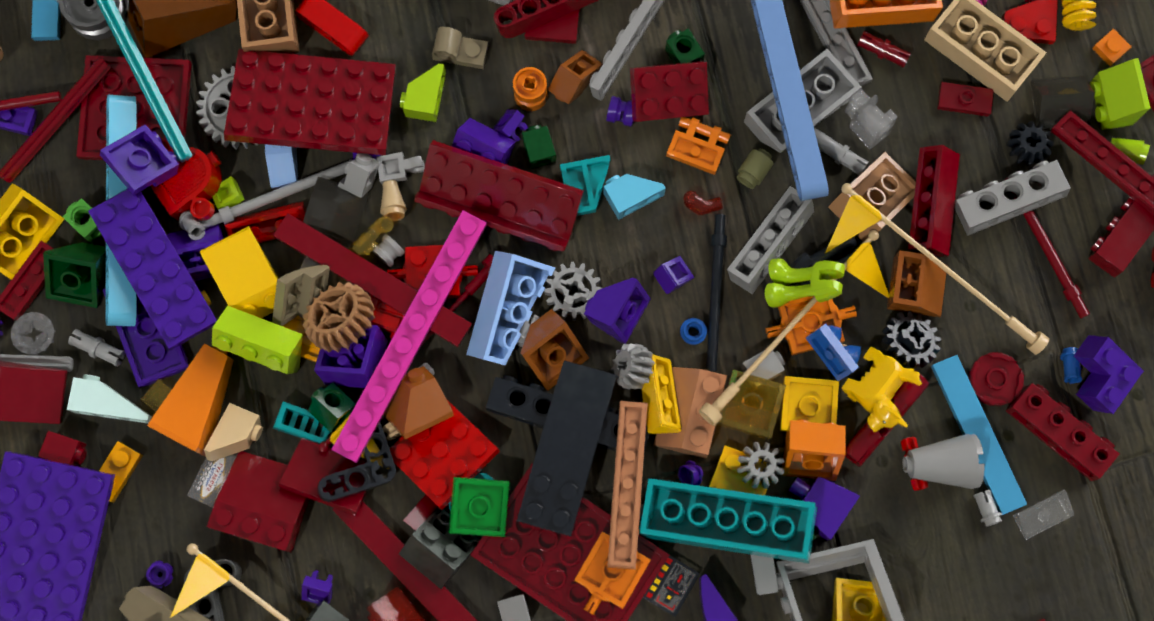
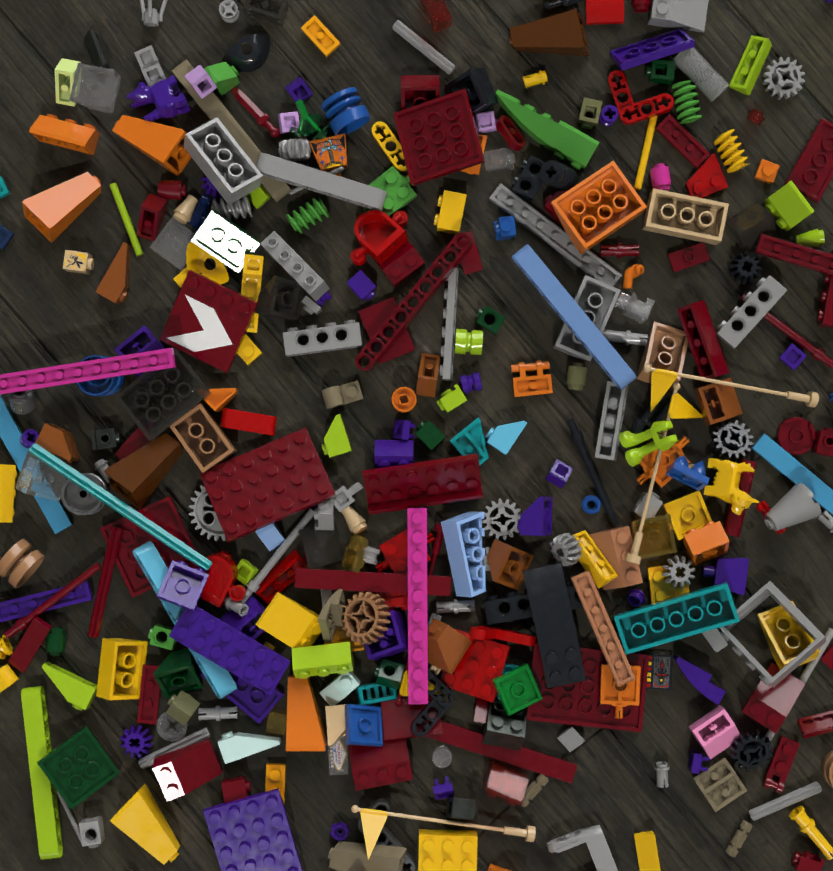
camera: 30 degrees left, 10 degrees up
dark red plate [630,61,709,122] -> none
clear red arm [683,190,723,215] -> none
none -> olive brick [166,690,200,726]
none -> light aqua slope [319,671,360,706]
none -> blue tile [345,704,383,747]
none -> clear wheel [432,746,452,768]
none -> lime brick [436,384,467,413]
none -> light grey pin [436,599,475,614]
none -> lime wheel [454,329,483,355]
none -> red beam [469,625,536,646]
none -> orange arm [622,264,644,289]
none -> dark purple plate [778,343,807,371]

